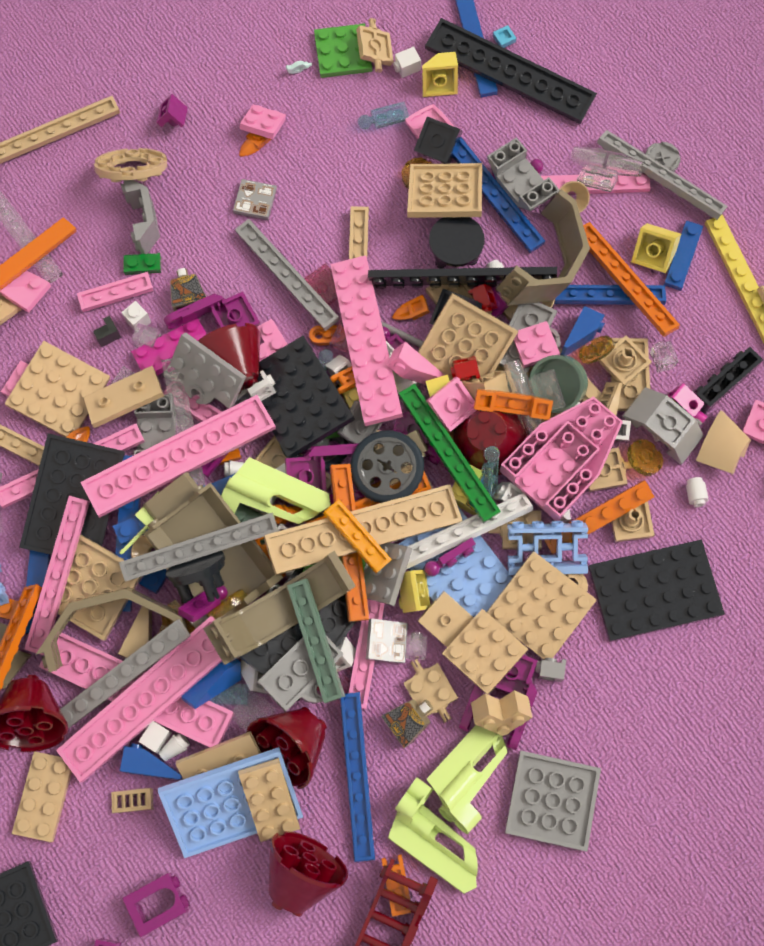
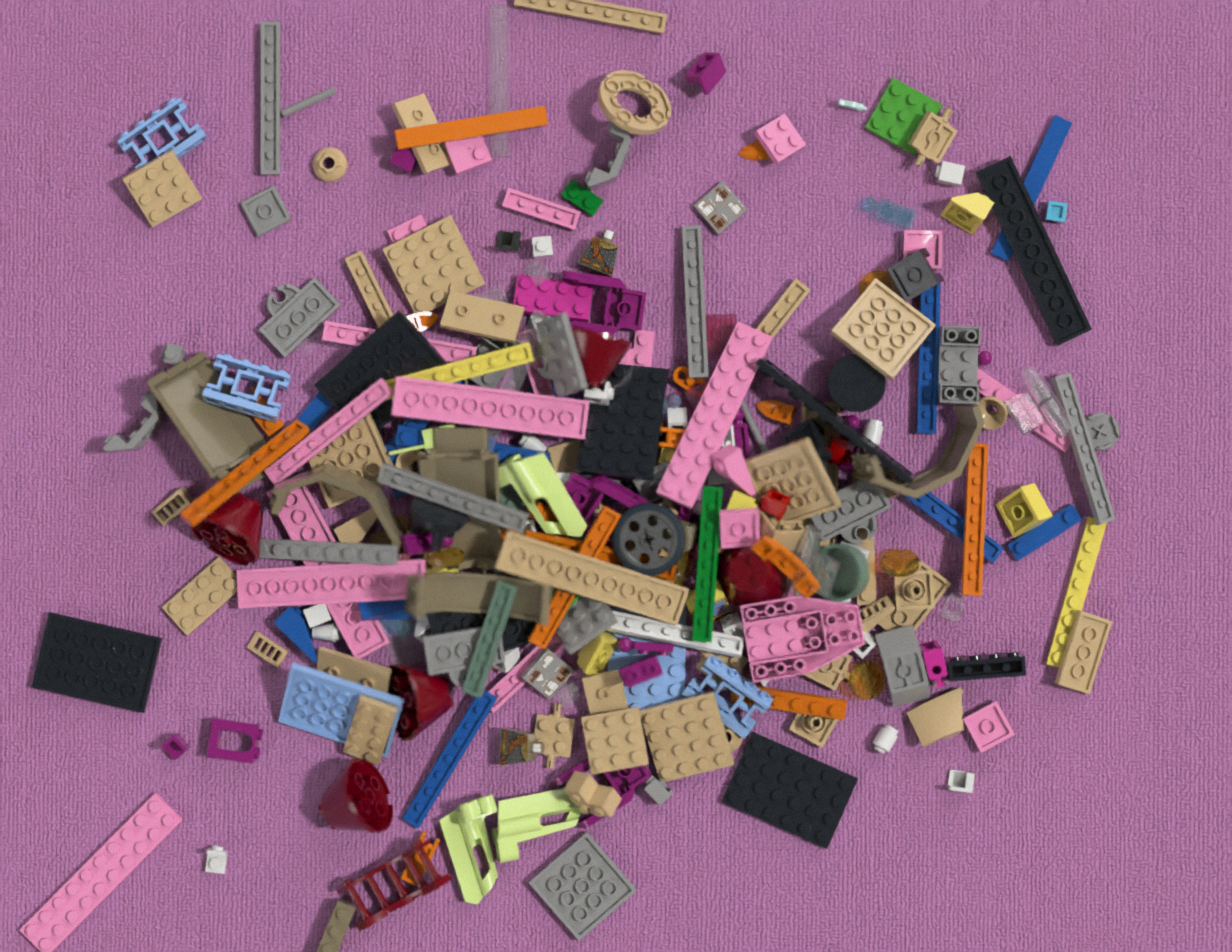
camera: 35 degrees right, 15 degrees up
light orange tile [323,499,392,573] -> none
clear light blue plate [482,446,500,497] -> none
bright pink plate [513,321,560,368] -> none
blue slope [560,306,605,356] -> none
none -> light yellow plate [385,342,535,401]
none -> magenta panel [620,654,663,688]
none -> clear yellow tile [673,551,693,586]

